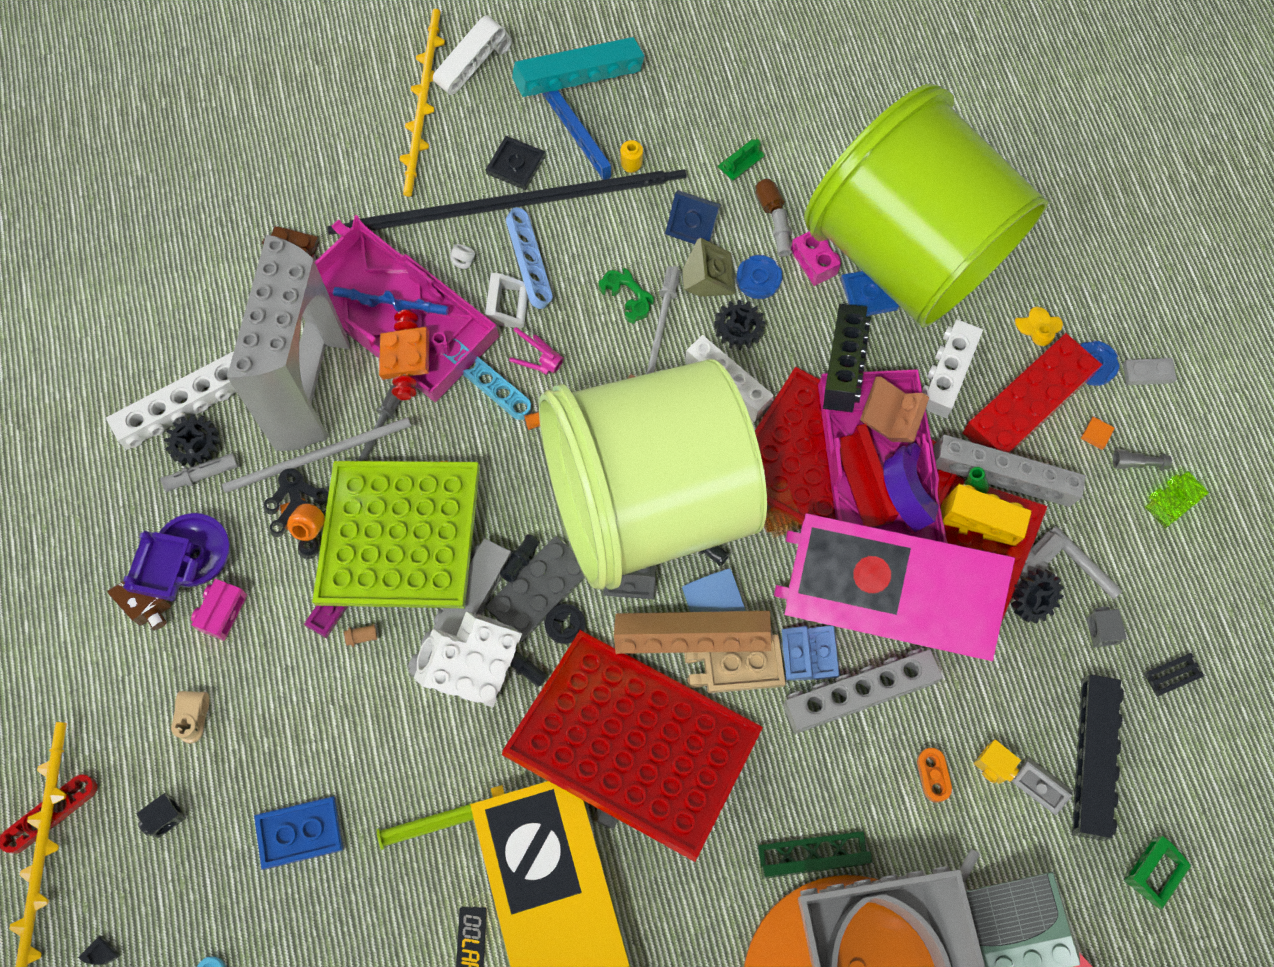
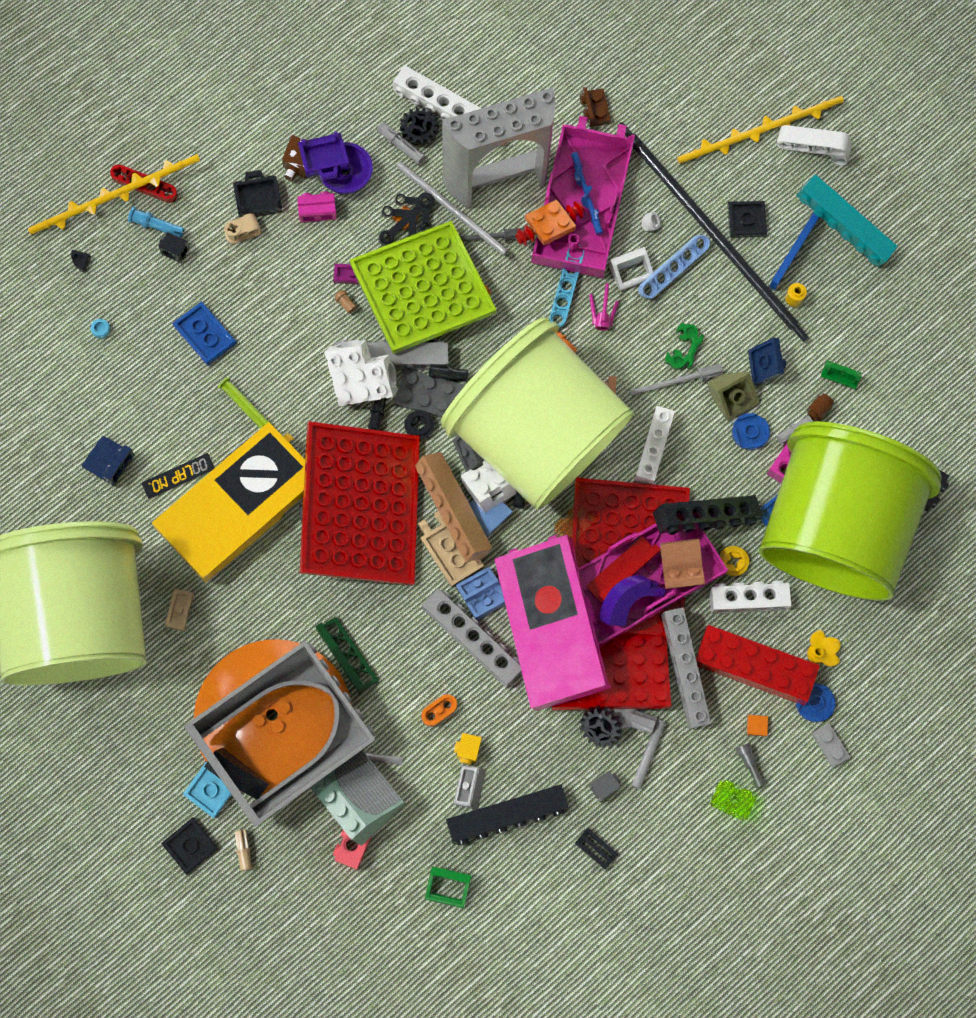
camera: 60 degrees right, 5 degrees up
orange head [287,504,325,541] -> none
black gear [714,300,766,350] -> none
yellow wedge [941,484,1031,546] -> none
green cone [964,467,989,494] -> none
none -> dark azure pin [128,206,185,238]
none -> black piece [233,170,283,218]
none -> white piece [461,461,516,513]
none -> yellow gear [719,546,749,577]

